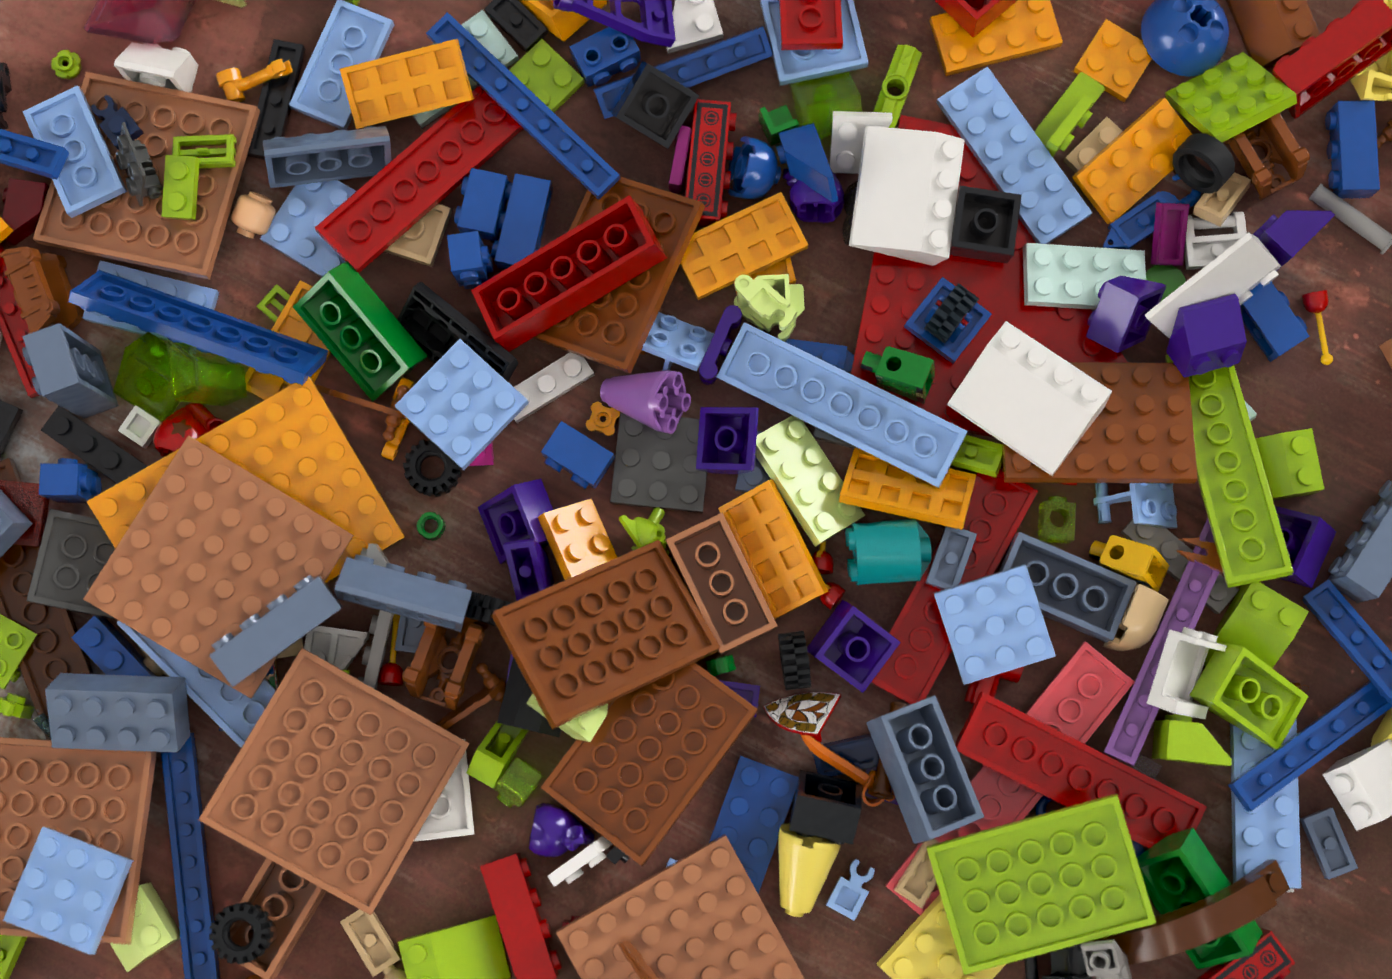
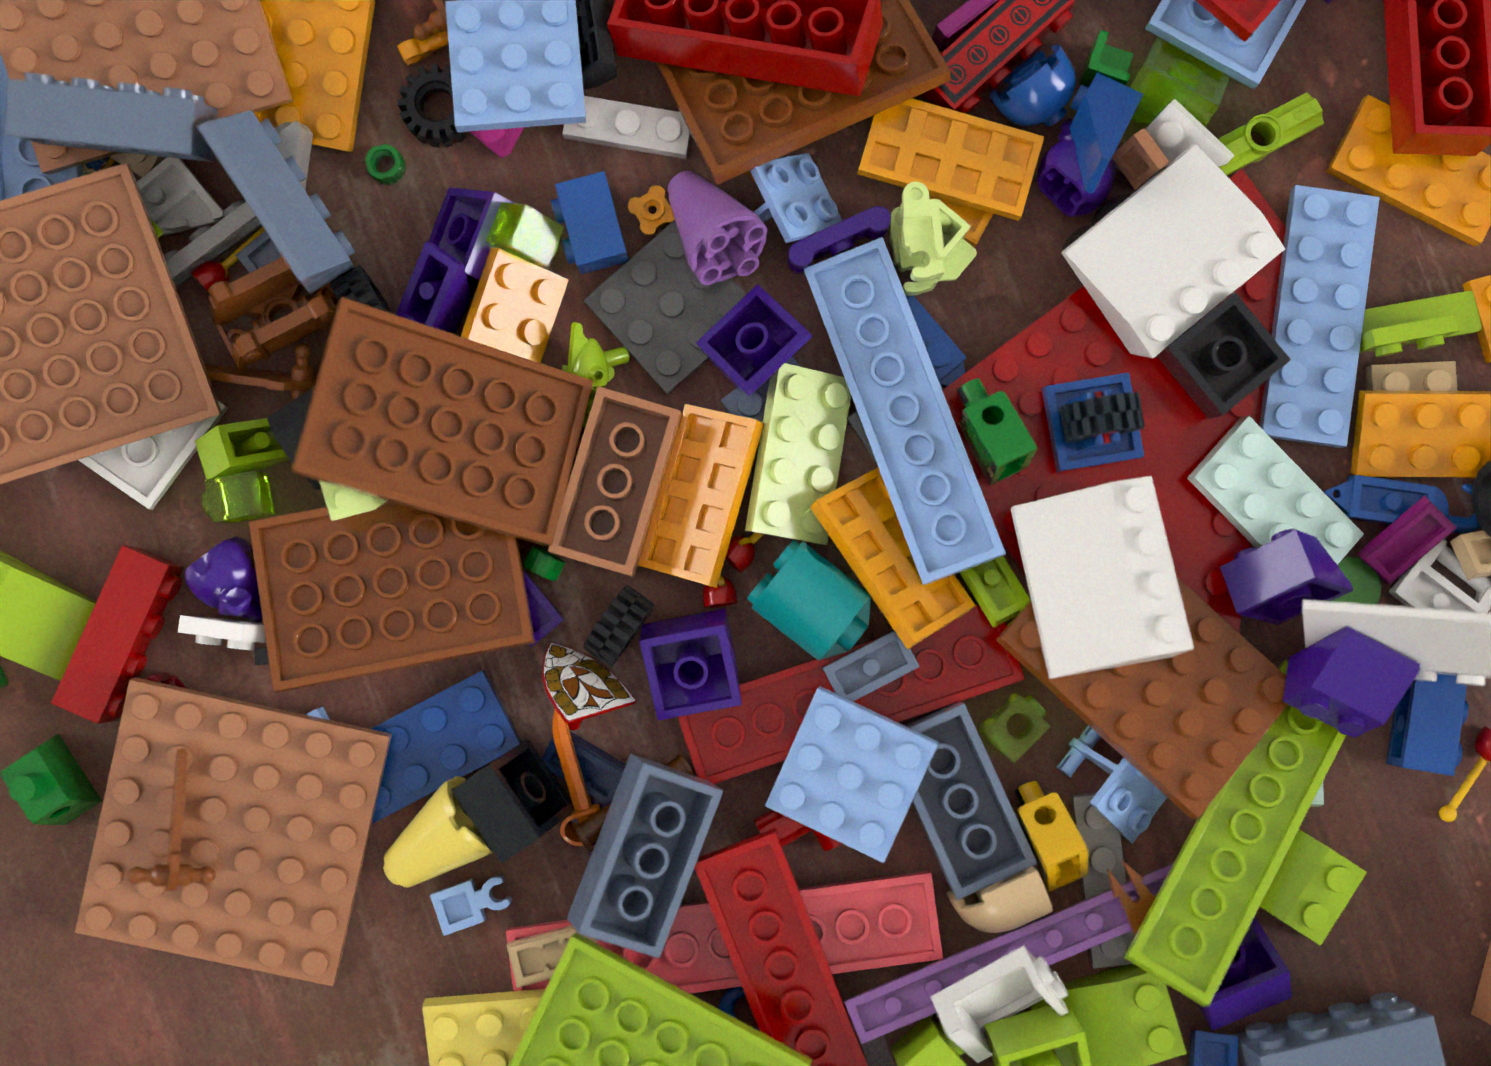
camera: 40 degrees right, 5 degrees up
none -> clear neon green brick [486,202,564,267]
none -> nougat plate [1111,128,1170,190]

